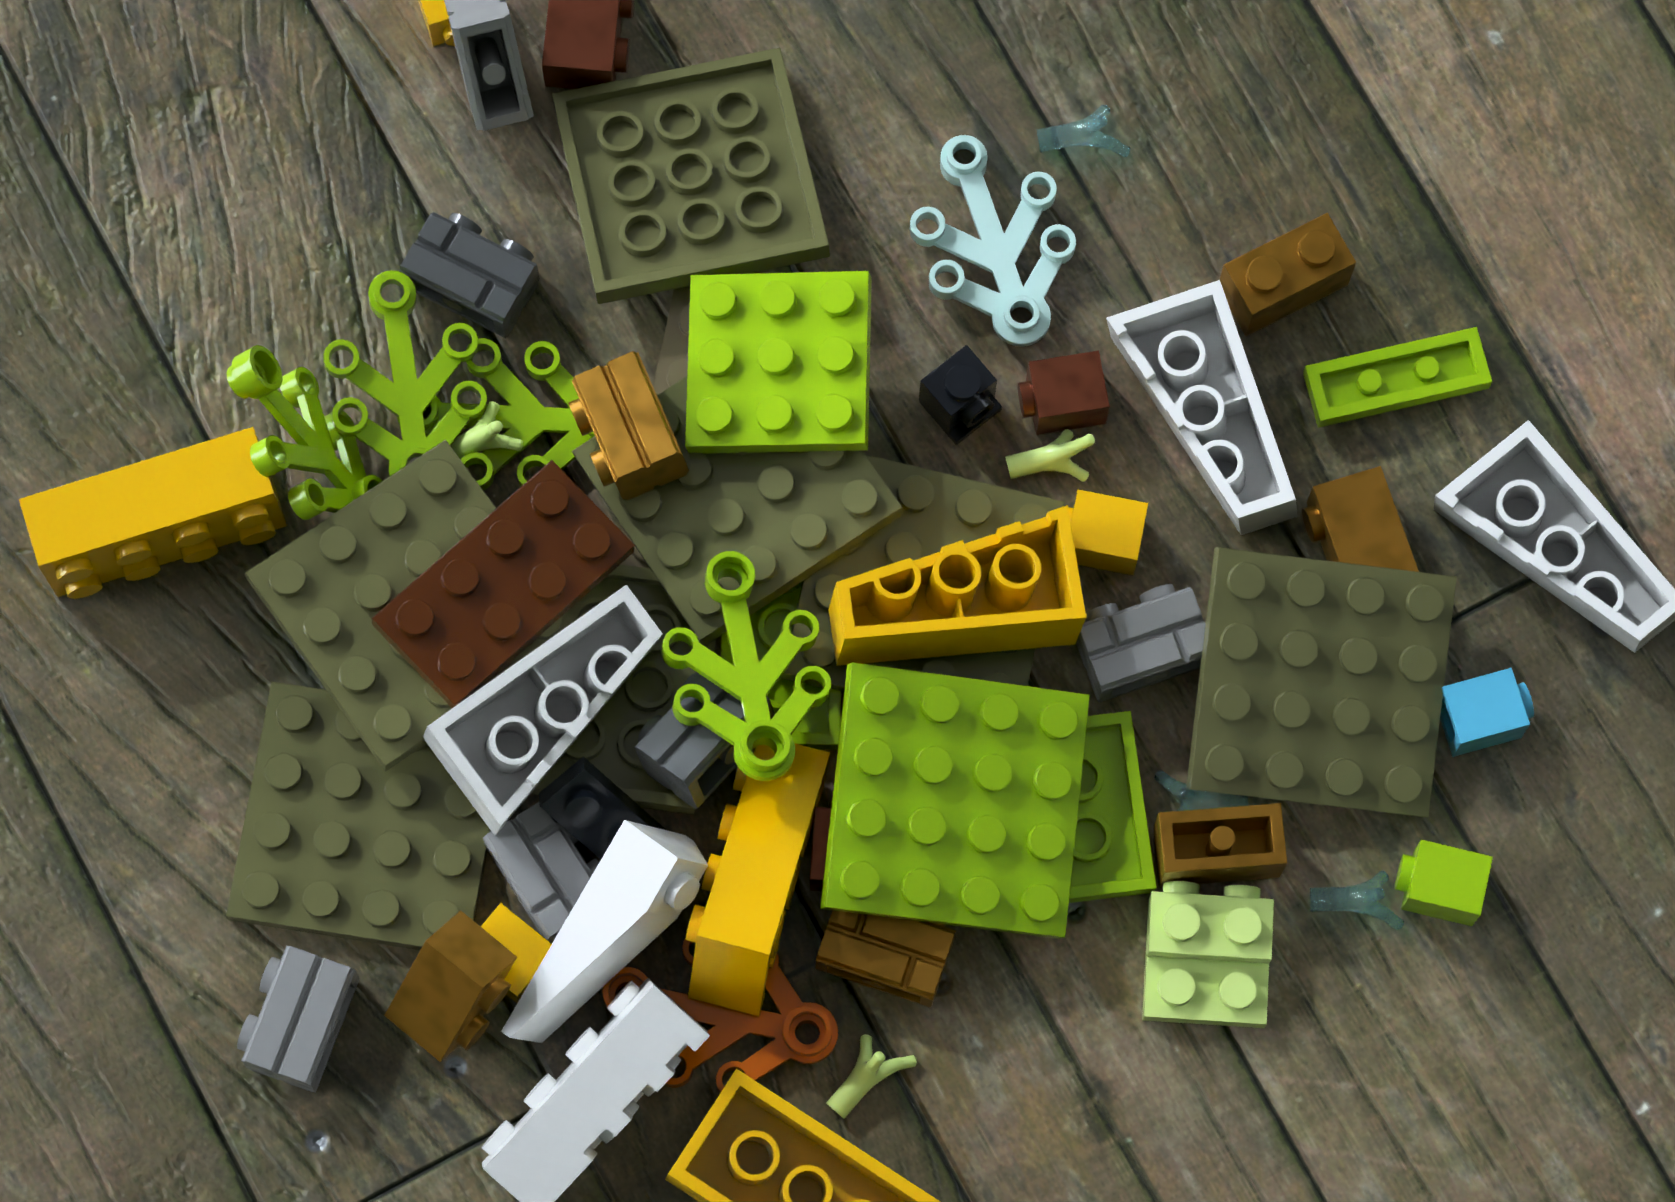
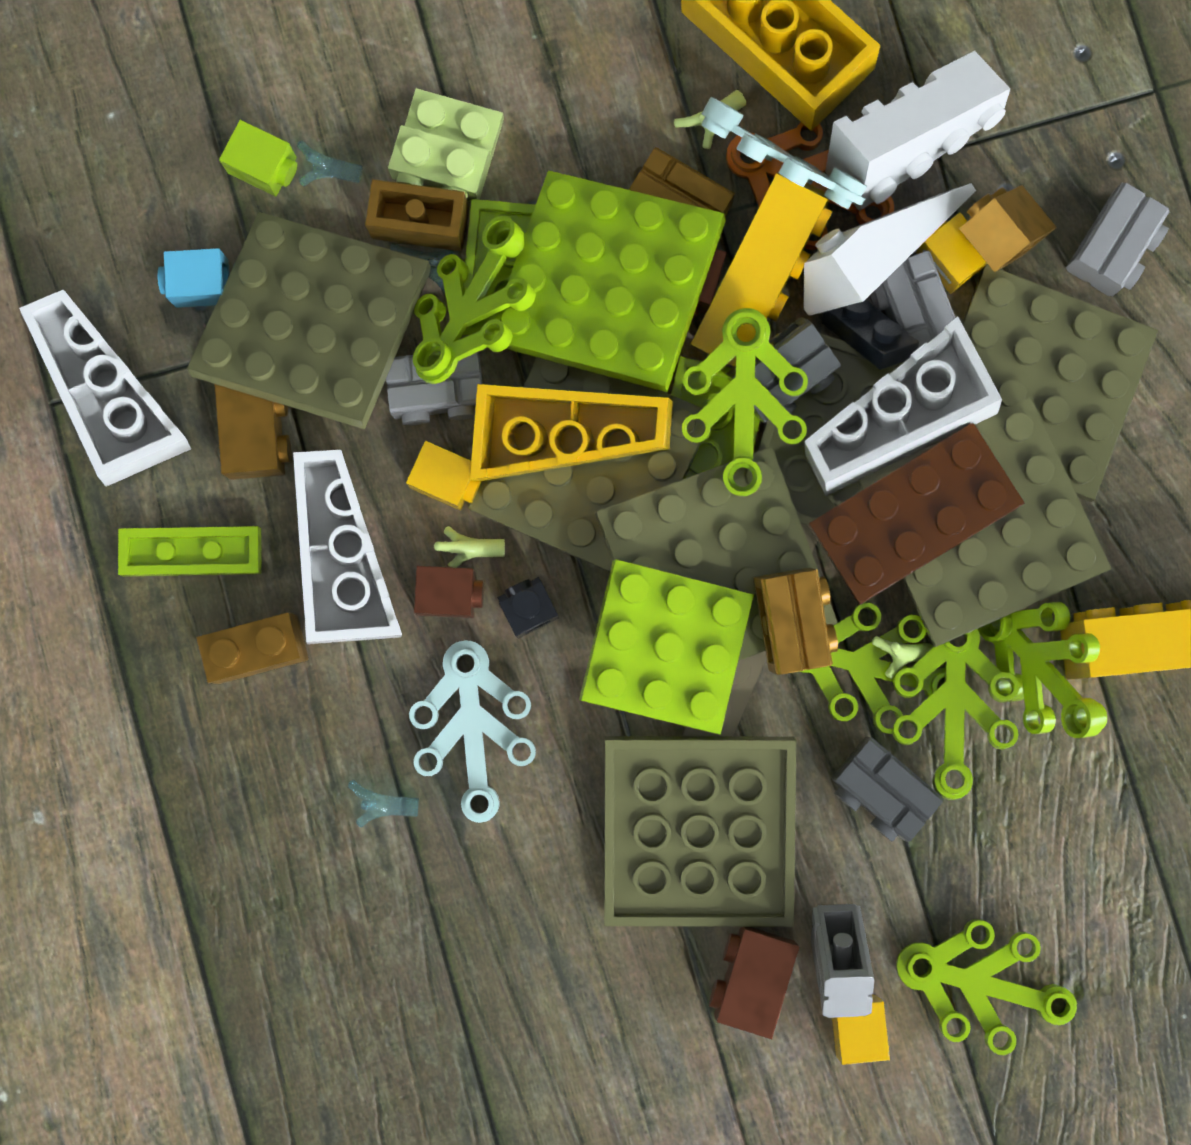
camera: 165 degrees left, 10 degrees up
none -> lime plant [413,216,536,384]
none -> light aqua plant [701,97,867,209]
none -> lime plant [896,919,1077,1055]

